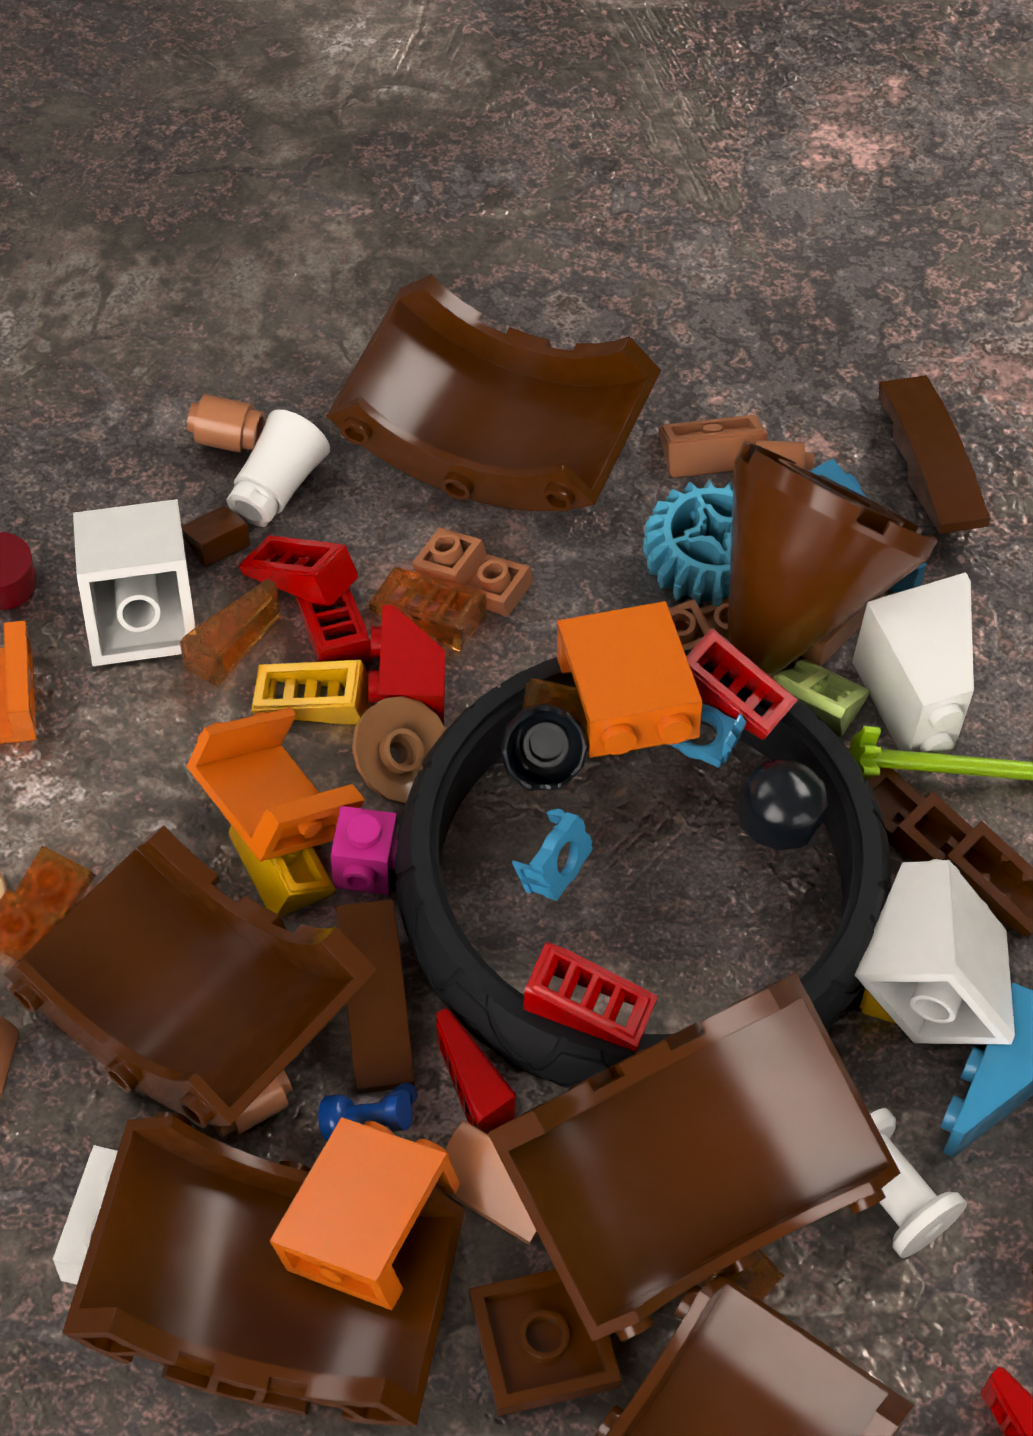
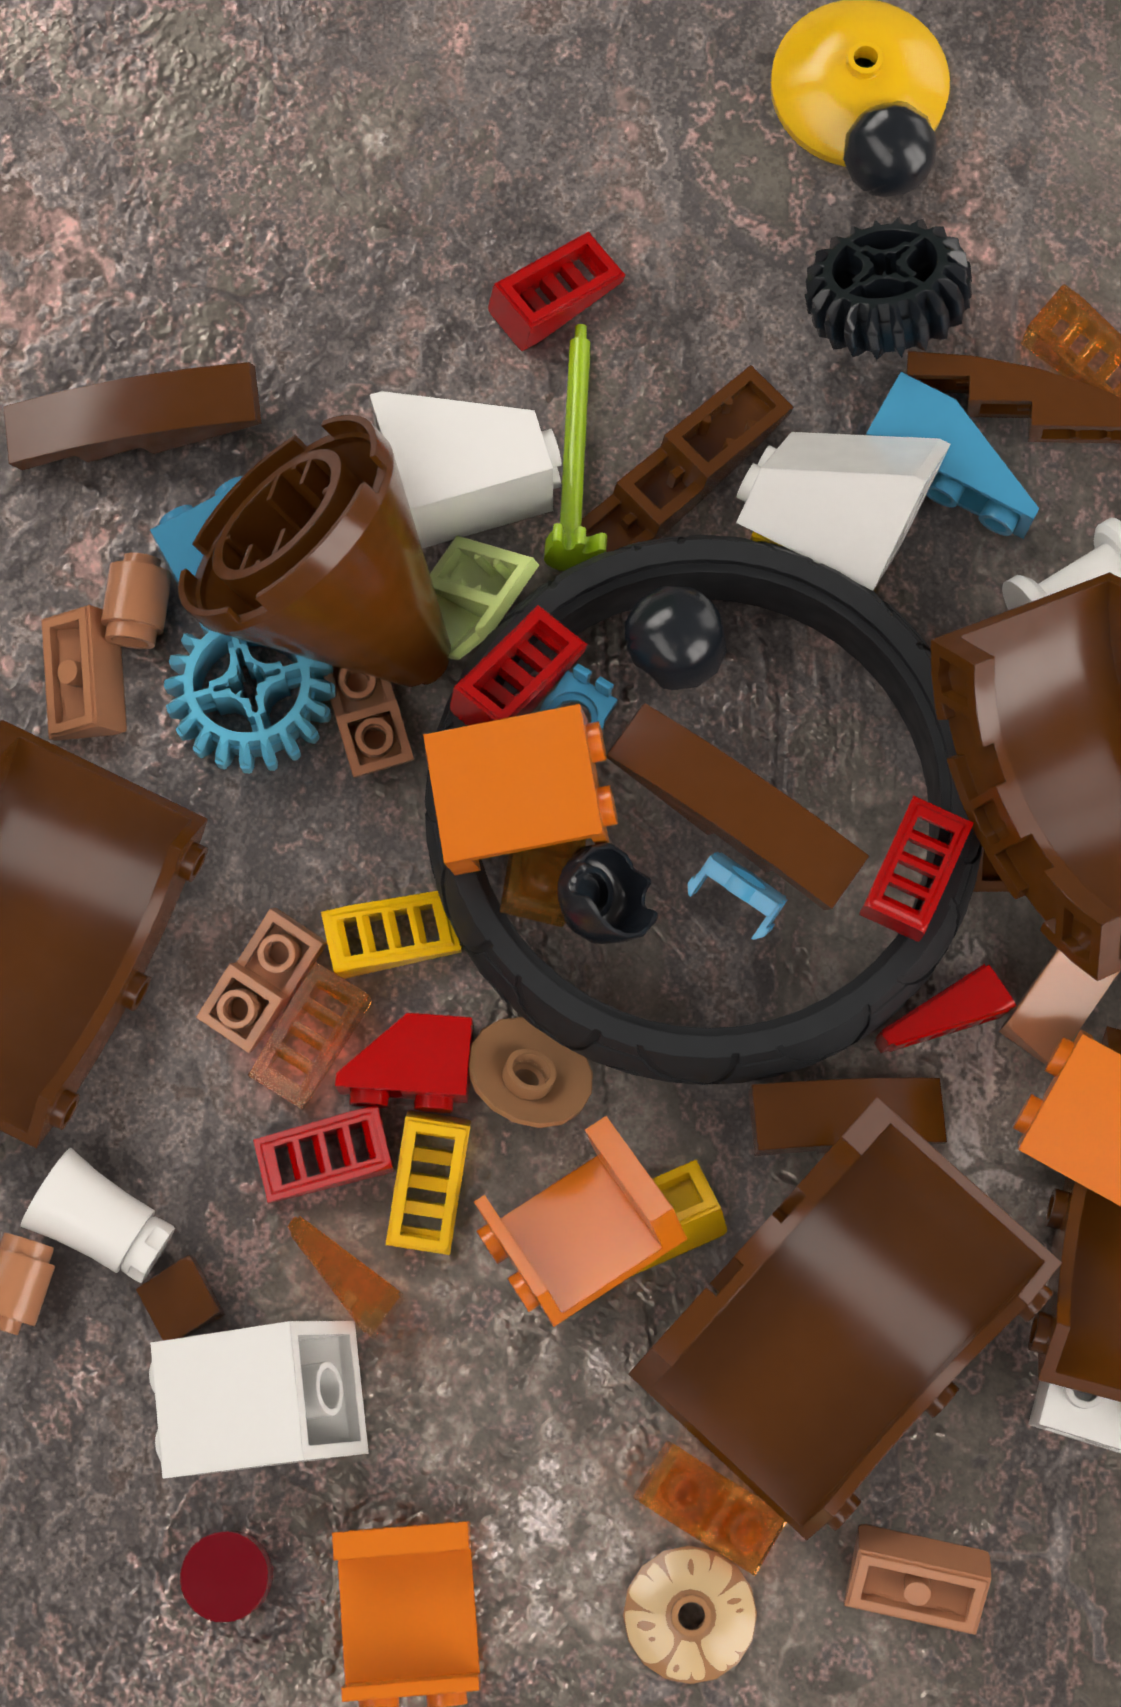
camera: 85 degrees left, 20 degrees up
red slope [239,535,358,606] -> none
blue piece [318,1082,418,1142] -> none
dark pink brick [331,806,398,895] -> none
none -> yellow slope [321,891,462,981]
none -> reddish brown slope [606,703,869,910]

